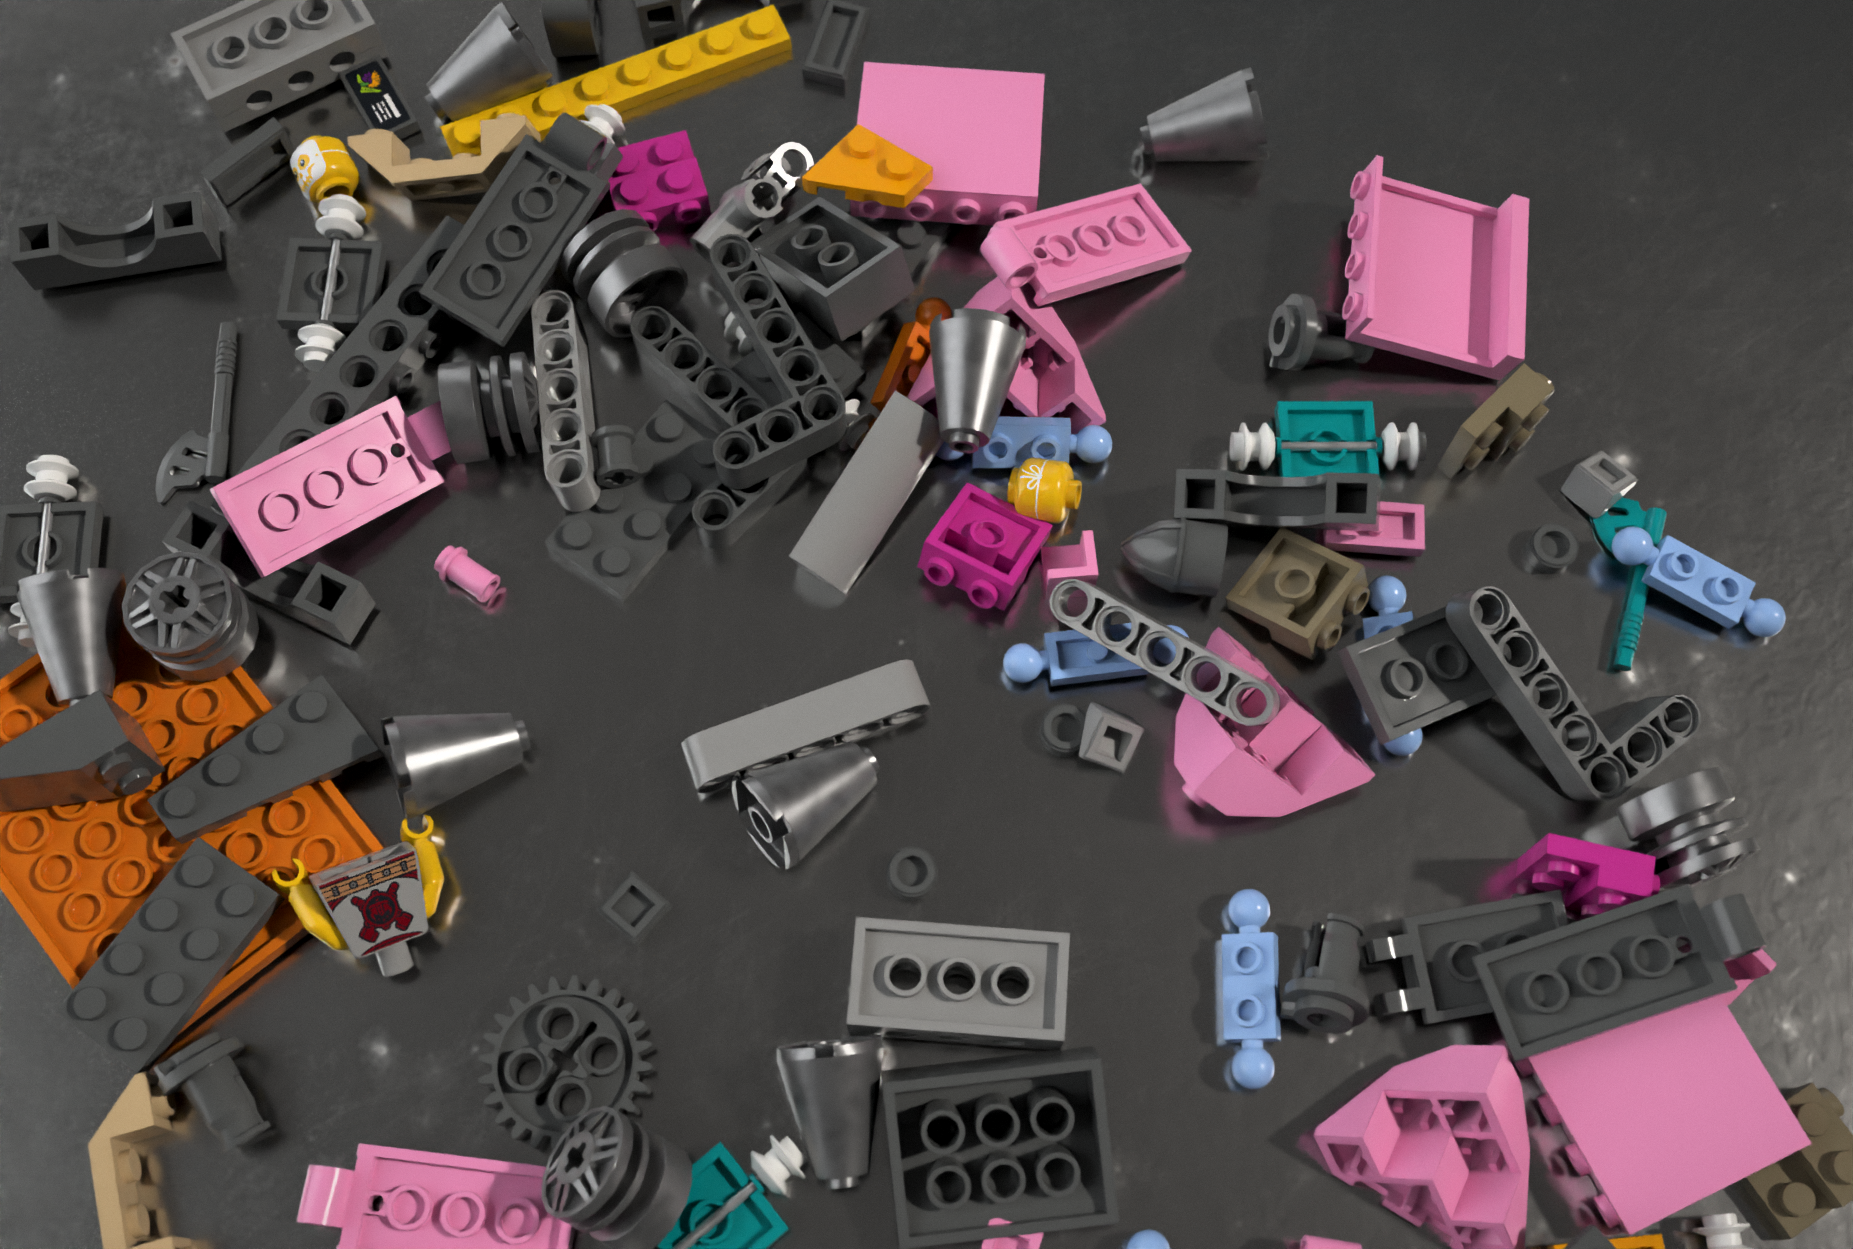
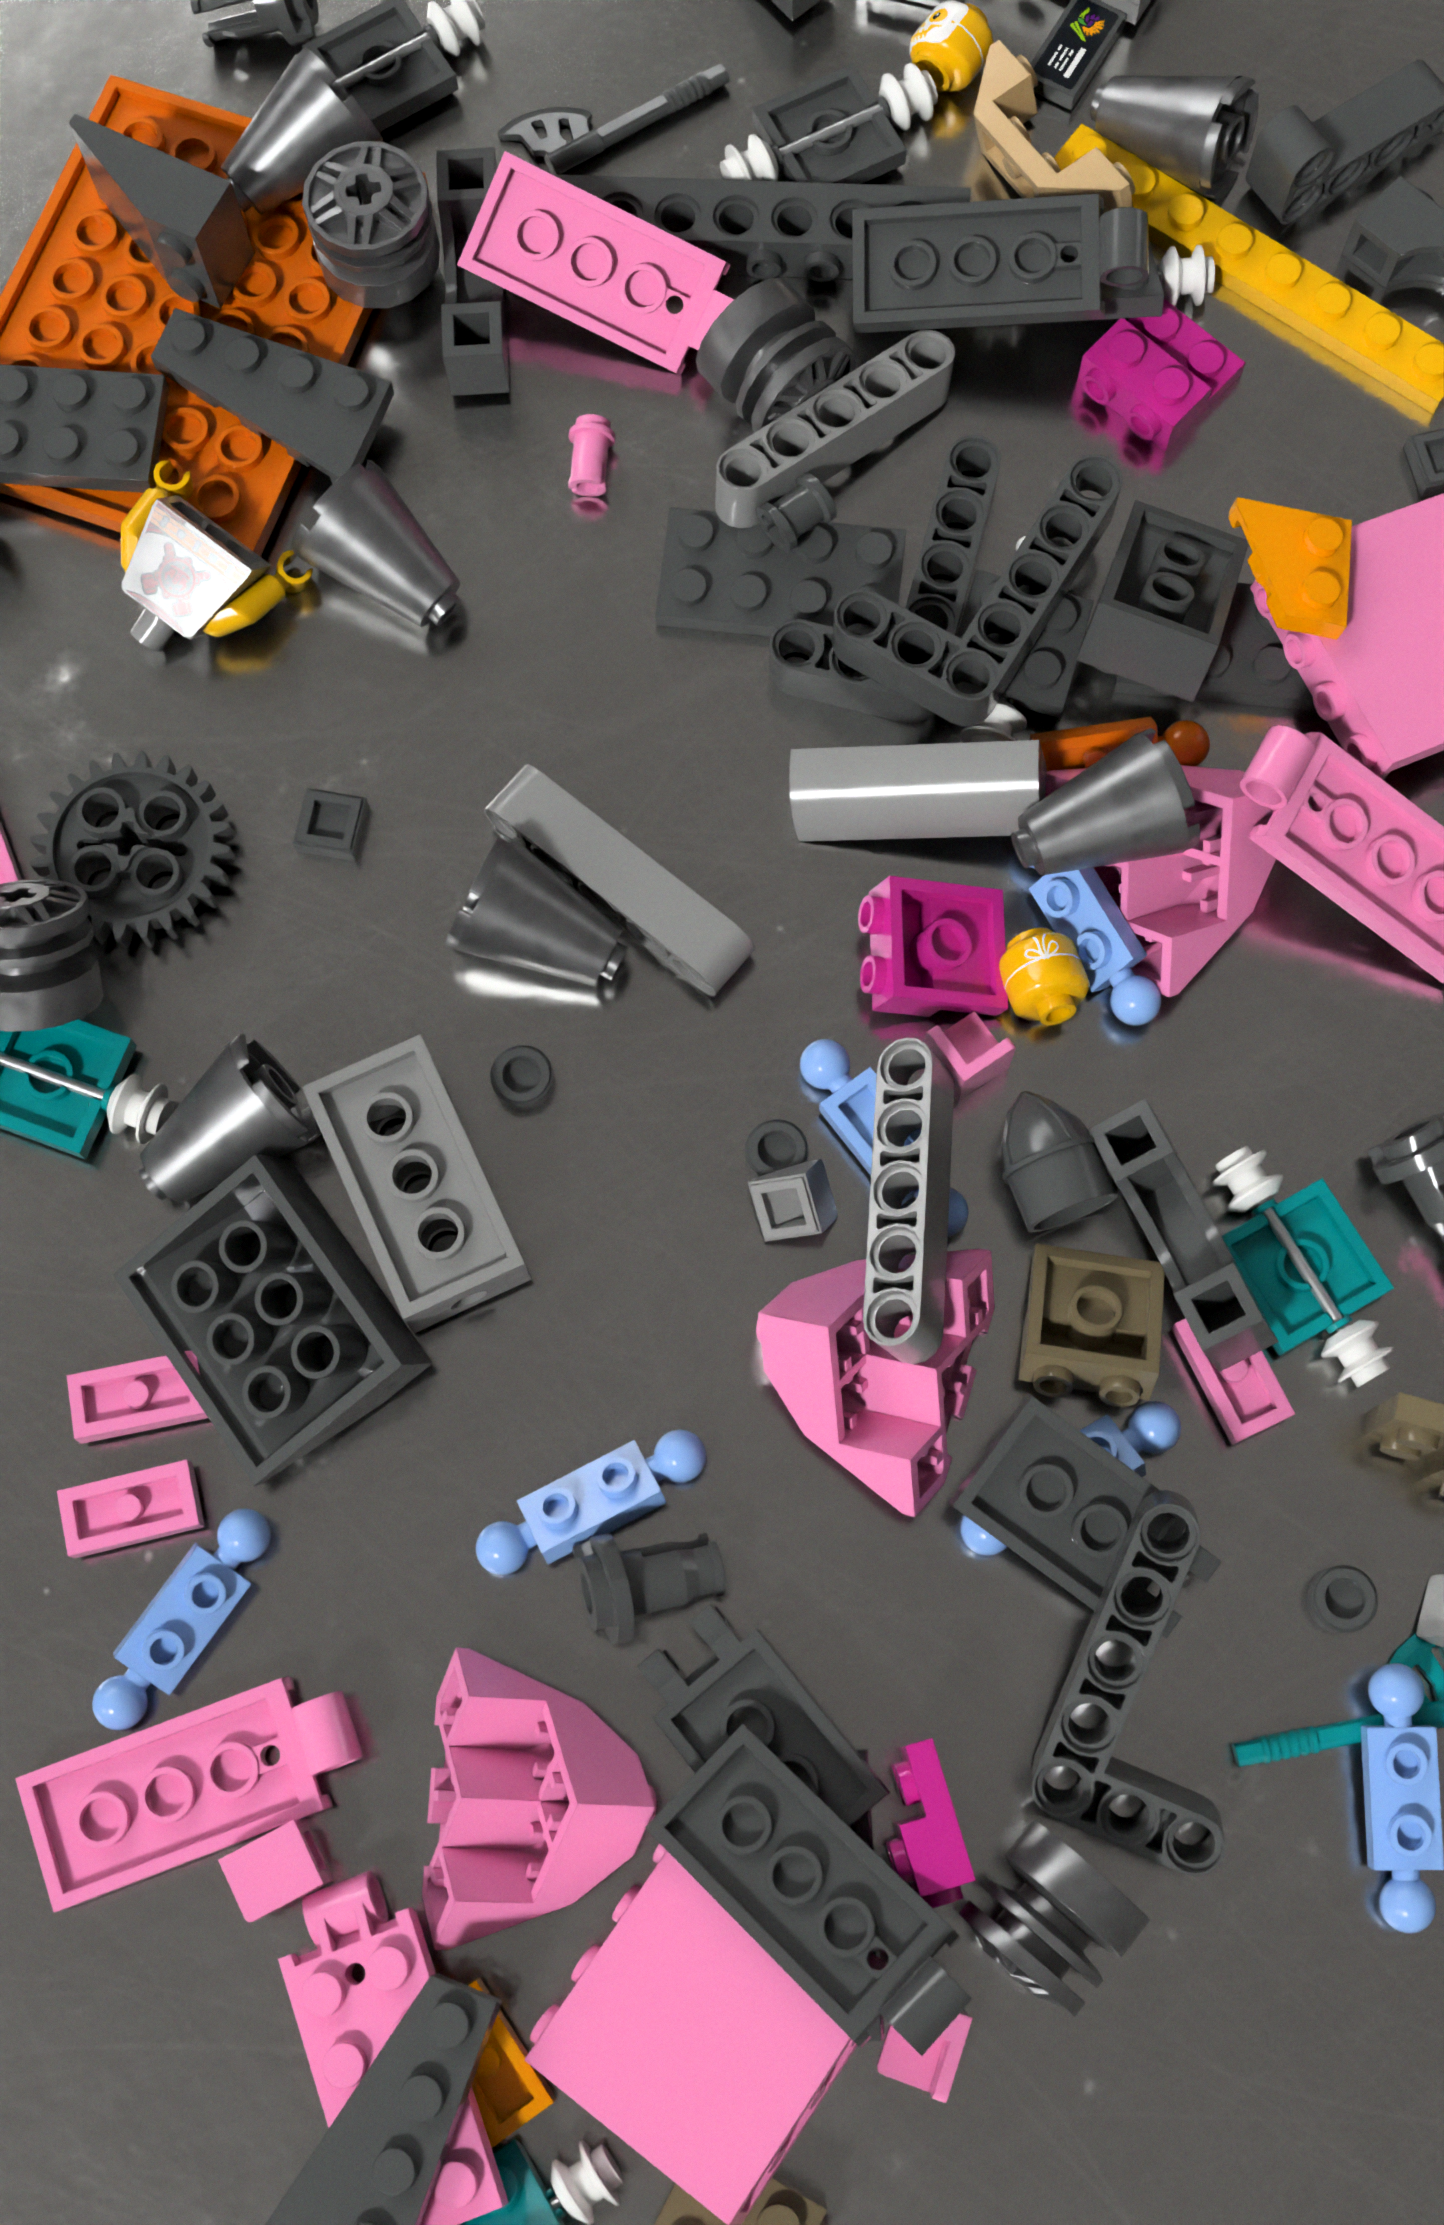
camera: 65 degrees right, 5 degrees up
flat silver wheel [560,209,688,337] -> none
light grey connector [690,142,814,263] -> none

